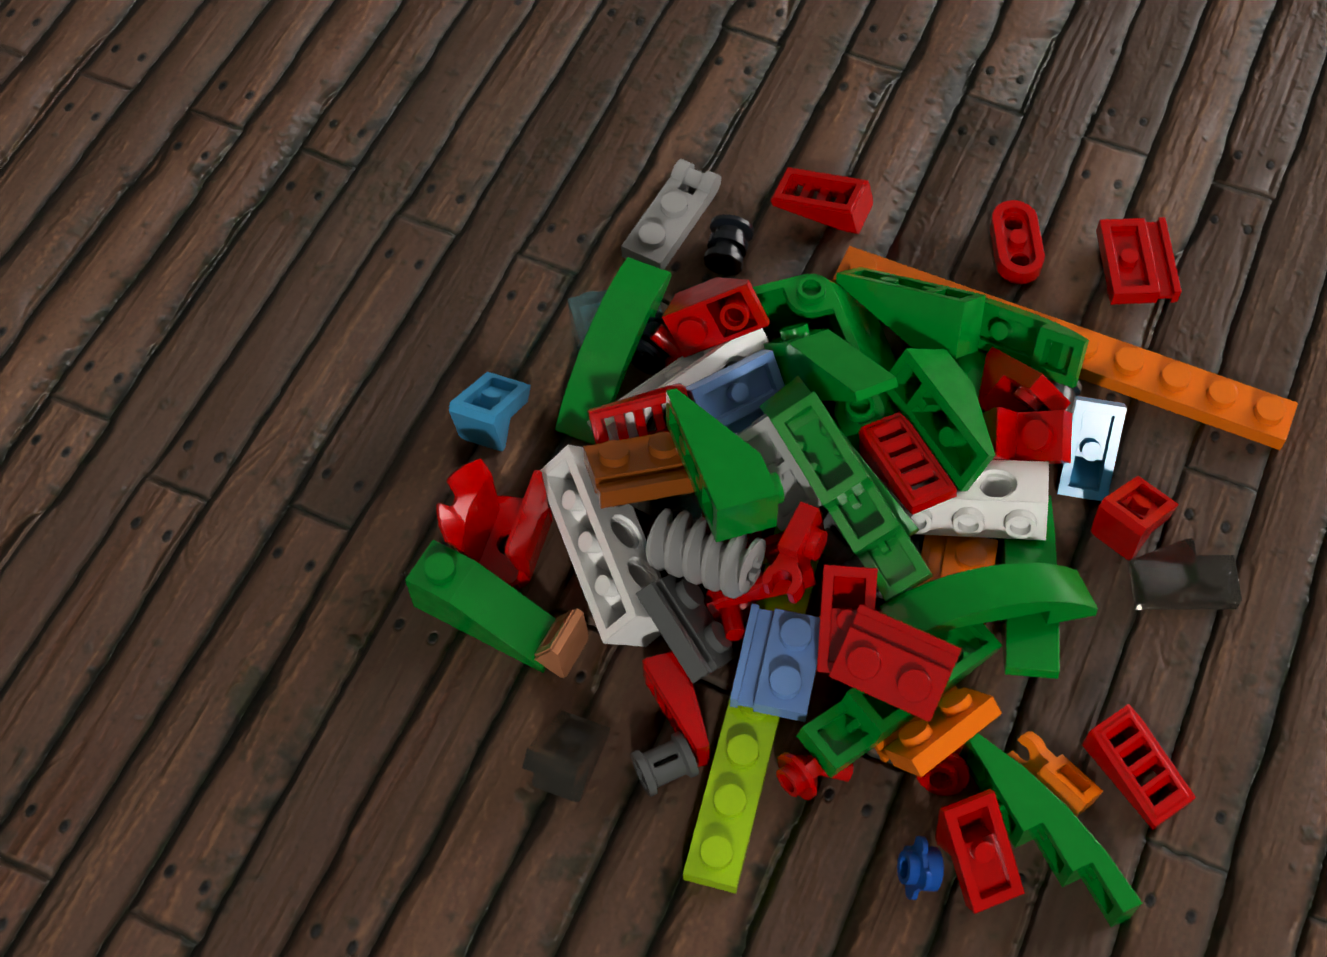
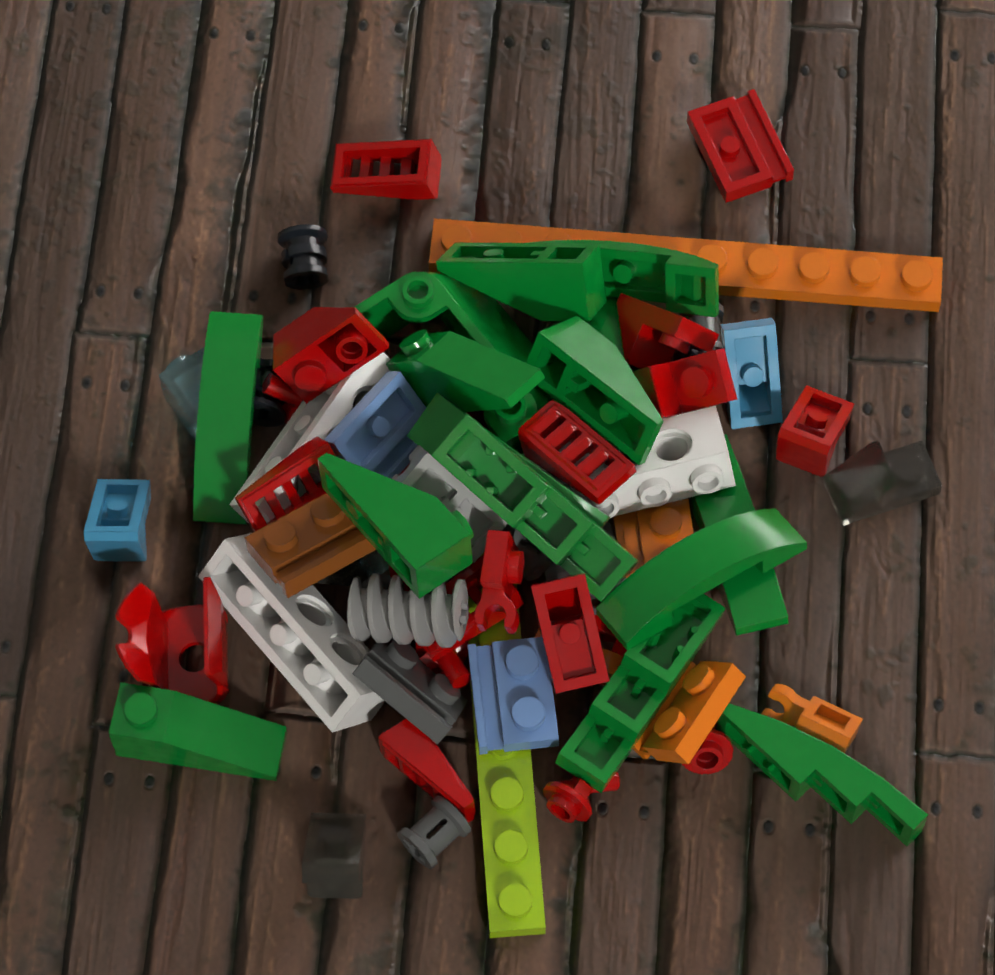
camera: 20 degrees left, 5 degrees up
nougat slope [534,608,589,678] -> none
light grey plate [621,159,722,270] -> none
red plate [829,604,963,722] -> none
blue plate [897,836,944,900] -> none
red slope [935,789,1025,914] -> none
red plate [990,200,1045,284] -> none
red slope [1082,704,1196,830] -> none

